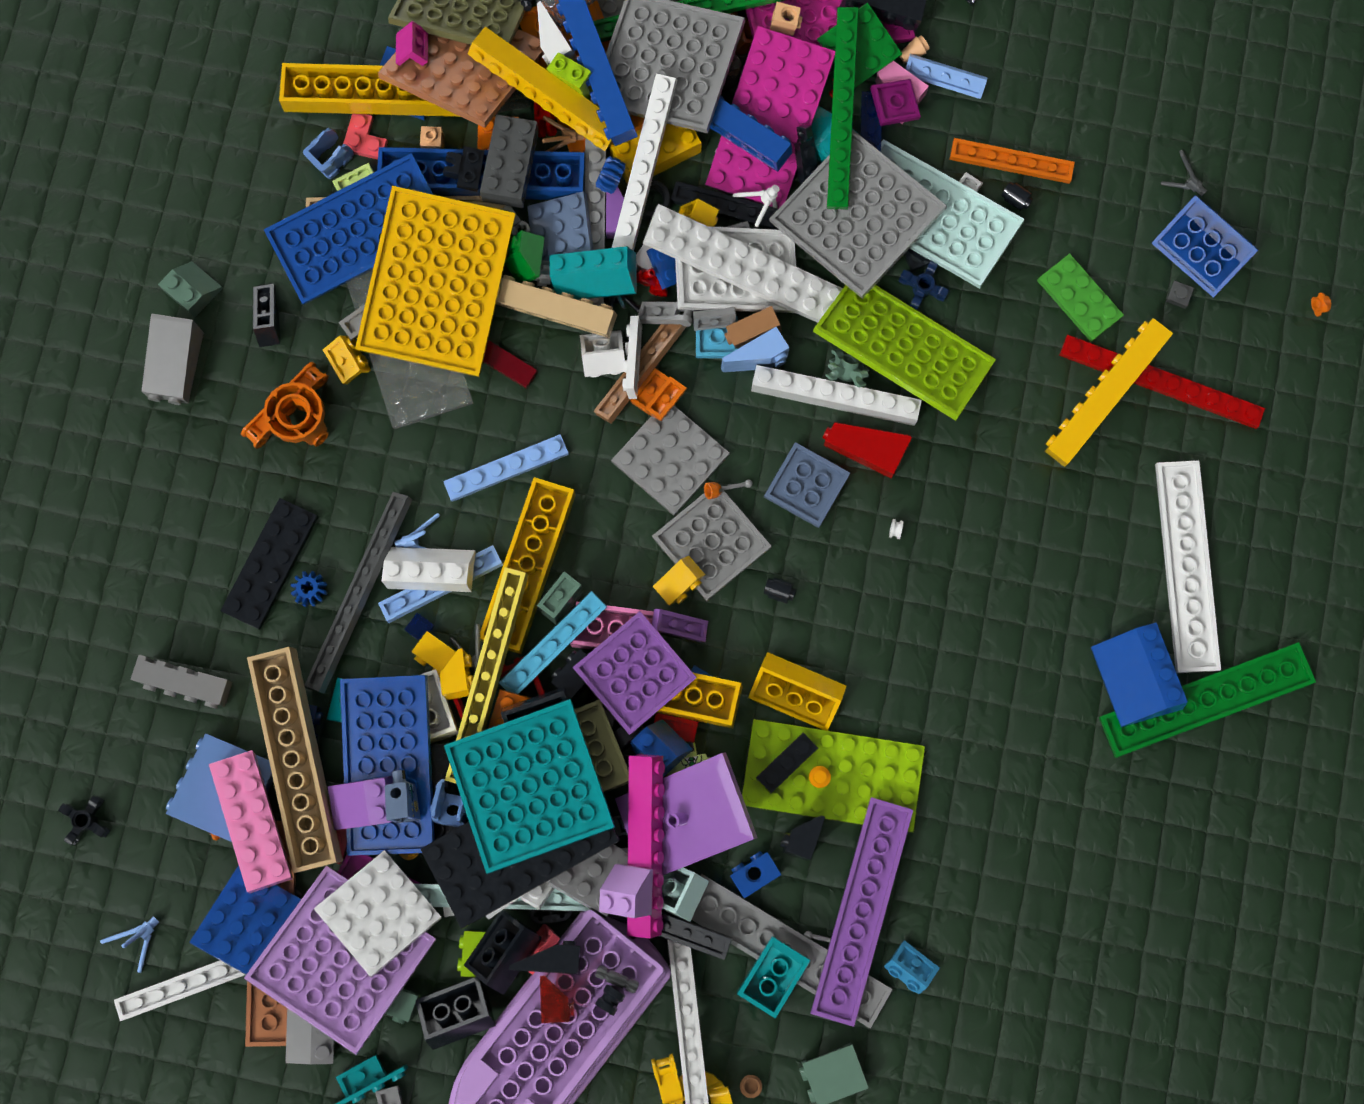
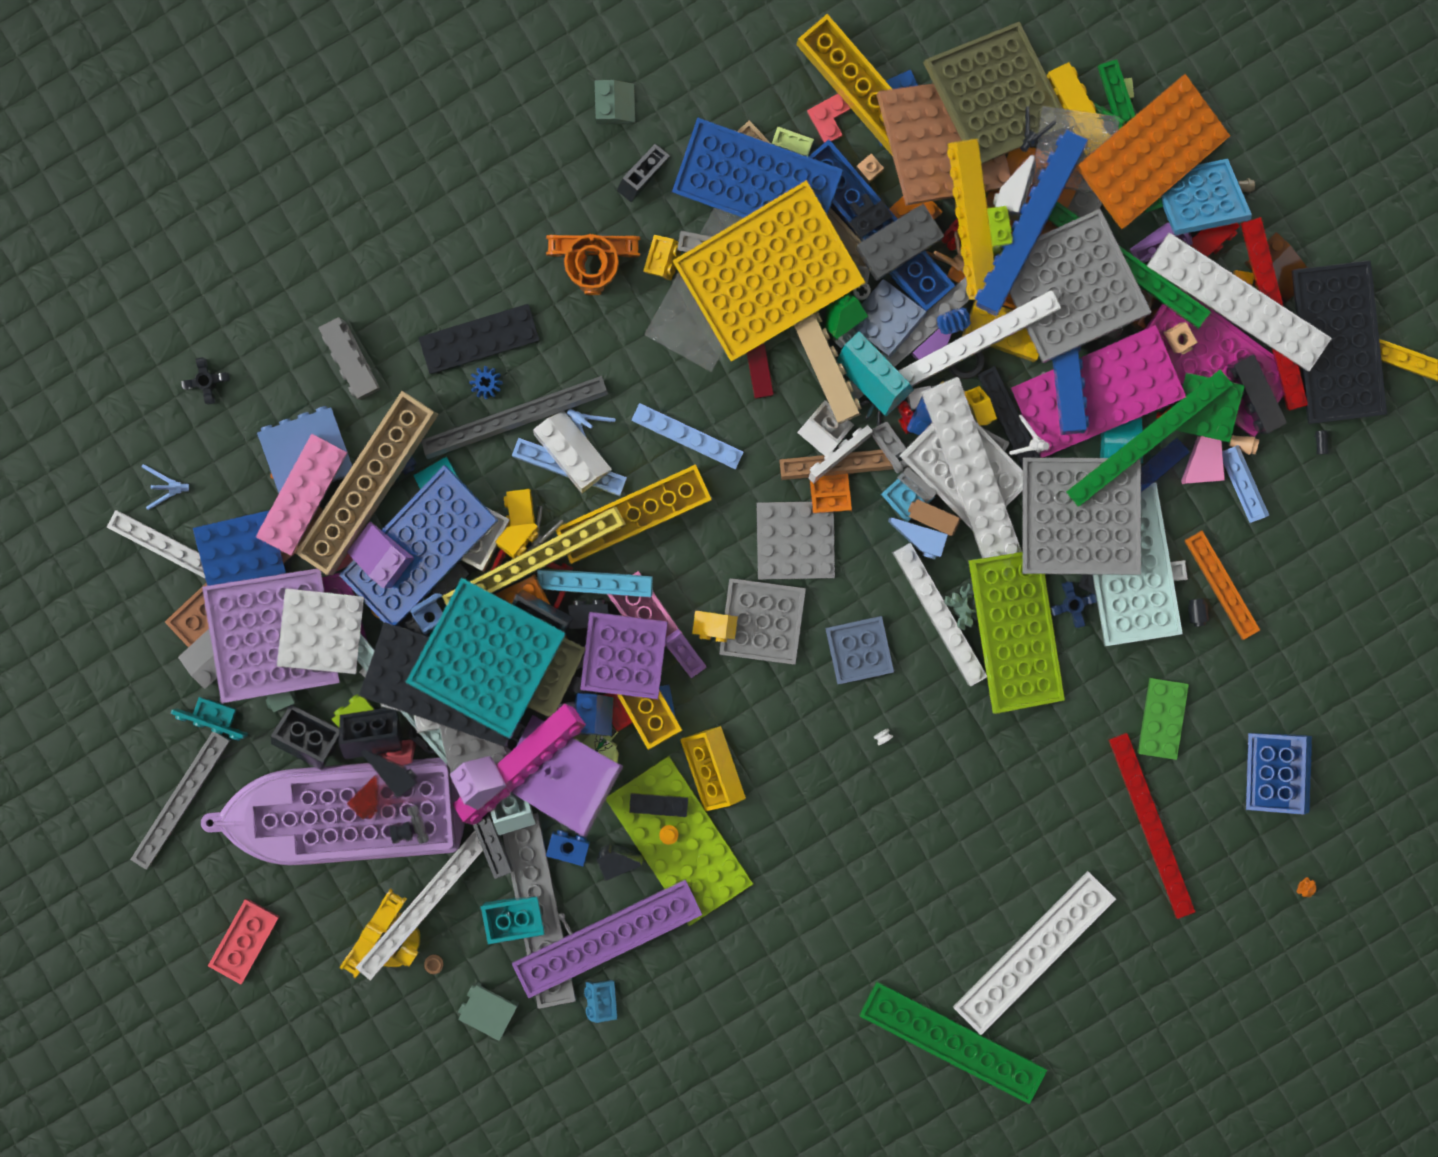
camera: 45 degrees right, 10 degrees up
light grey slope [142,314,204,405] -> none
medium blue piece [303,128,354,179] -> none
sand blue torso [385,770,421,823] -> none
dark pink panel [396,21,428,66] -> none
clear blue tile [404,613,435,641] -> none
sand green panel [537,572,584,625] -> none
orange hinge [704,479,753,499] -> none
black brick [763,577,797,604] -> none
black hinge [794,124,818,184] -> none
red slope [822,422,912,479] -> none
magenta tile [870,79,921,126] -> none
yellow brick [1045,318,1173,467] -> none
blue slope [1091,623,1188,727] -> none
dark grey plant [1161,150,1207,196] -> none
dark grey plate [1166,281,1194,309] -> none

